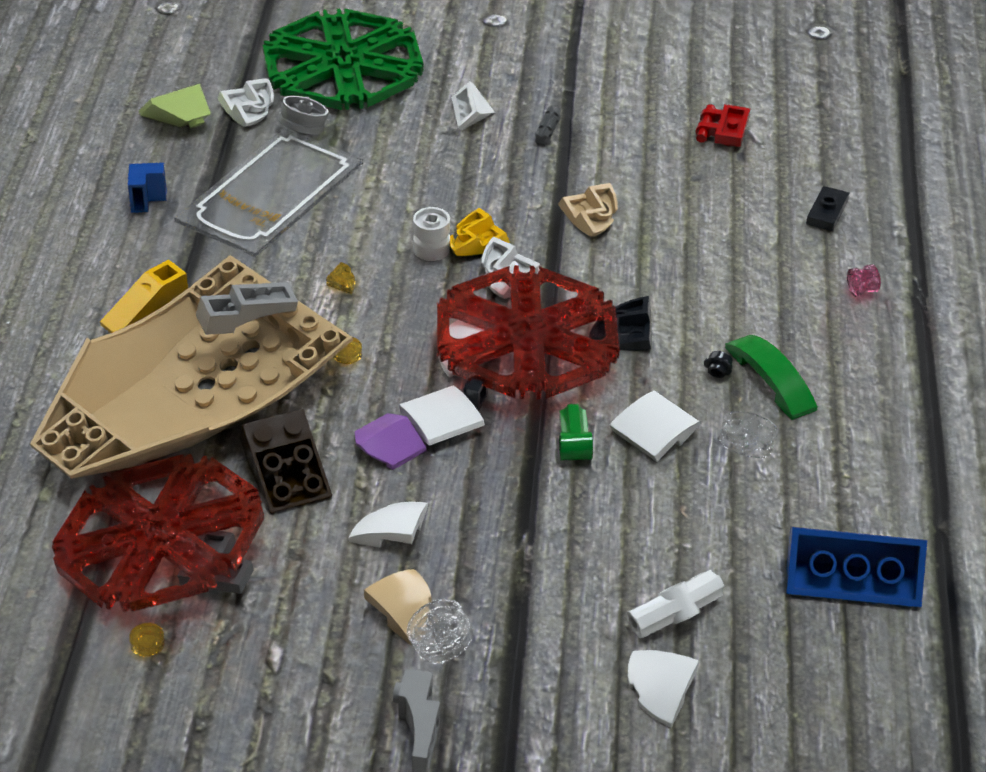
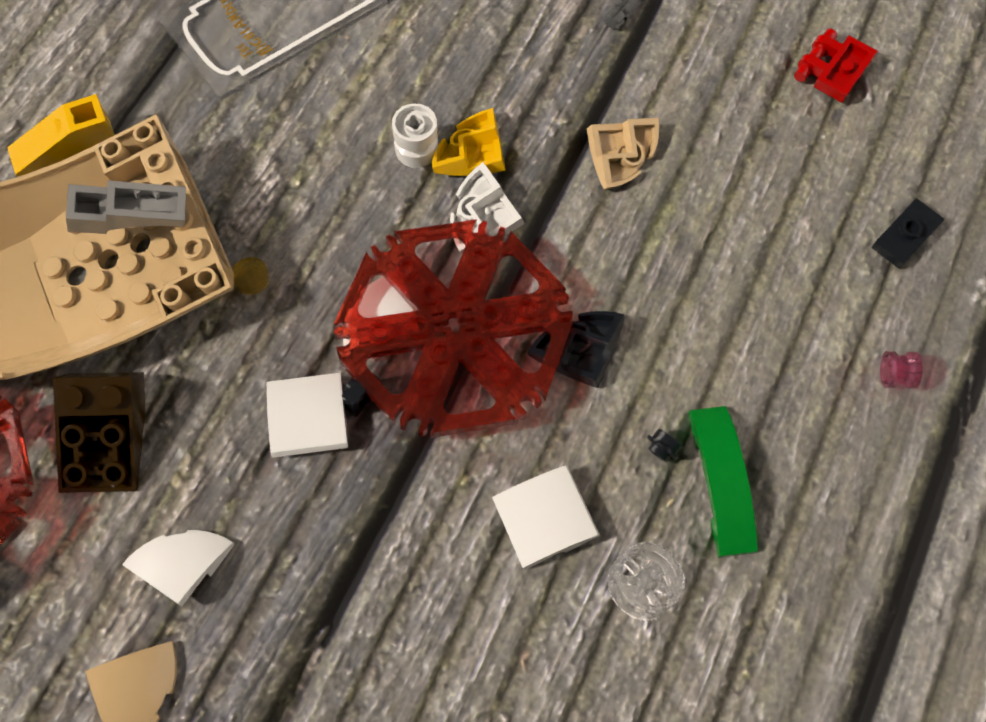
camera: 20 degrees right, 25 degrees up
clear yellow tile [326,262,355,294] -> none
medium lavender slope [355,413,426,470] -> none
green piece [559,404,593,461] -> none

